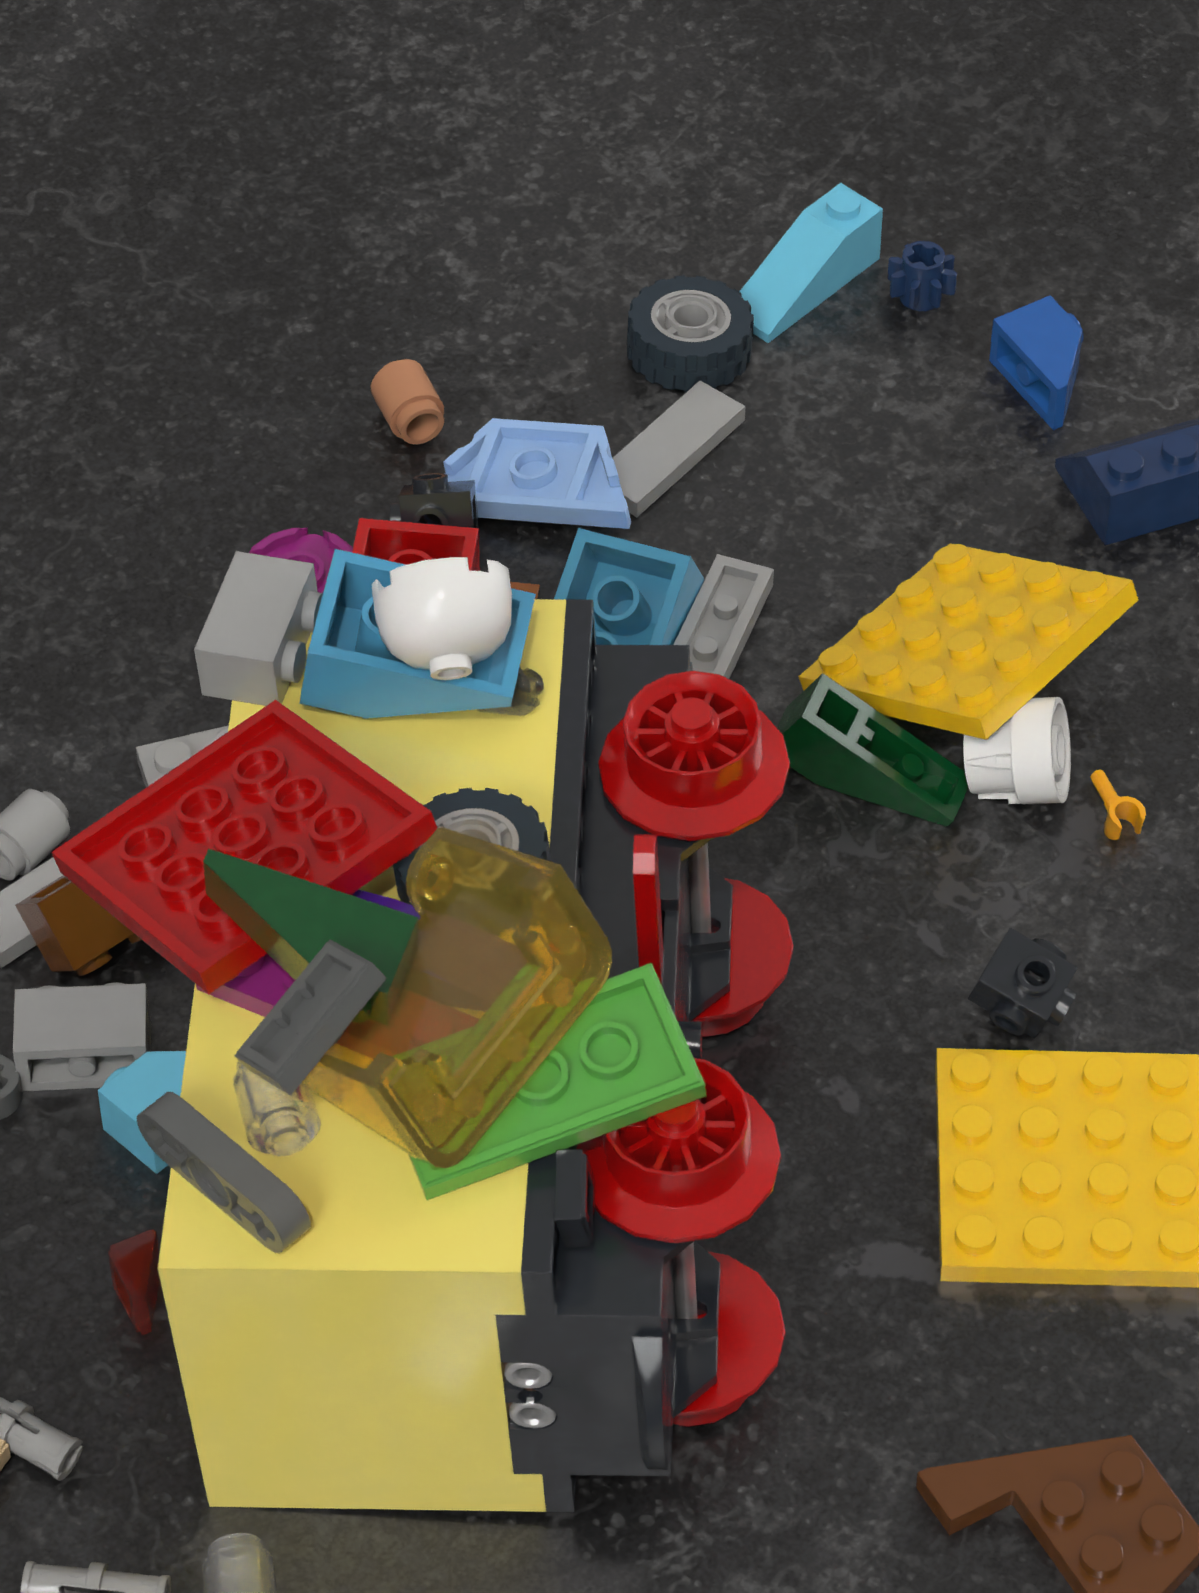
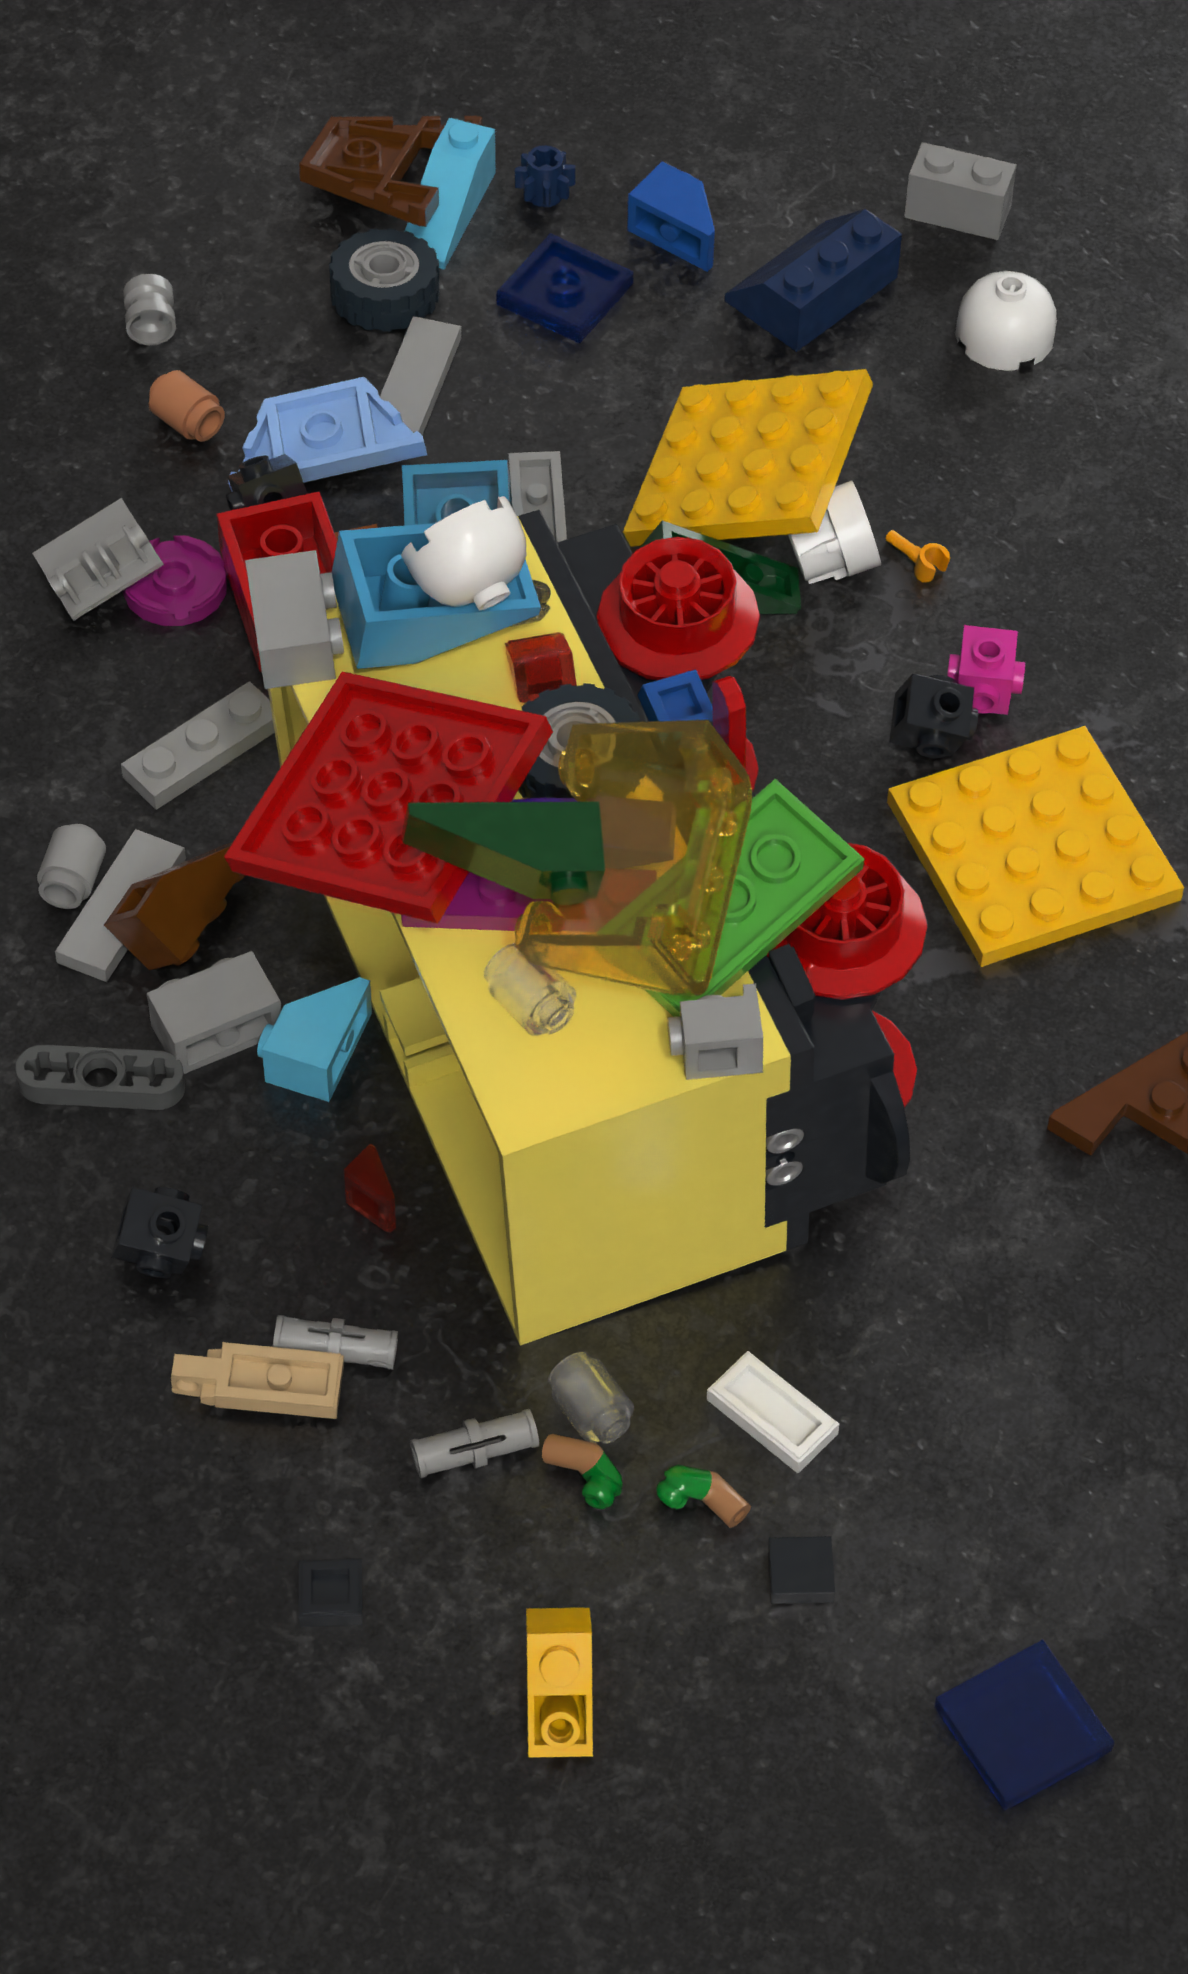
camera: 25 degrees left, 5 degrees up
dark grey beam [137,1092,311,1253] -> none
dark grey plate [234,940,387,1096] -> none
none -> light grey hinge [32,498,164,621]
none -> light grey wheel [123,274,176,345]
none -> reddish brown wing [299,116,483,227]
none -> clear blue tile [496,233,634,344]
none -> clear red slope [505,632,577,703]
none -> blue bracket [637,670,713,757]
none -> light grey brick [667,984,763,1080]
none -> dark pink brick [947,625,1025,715]

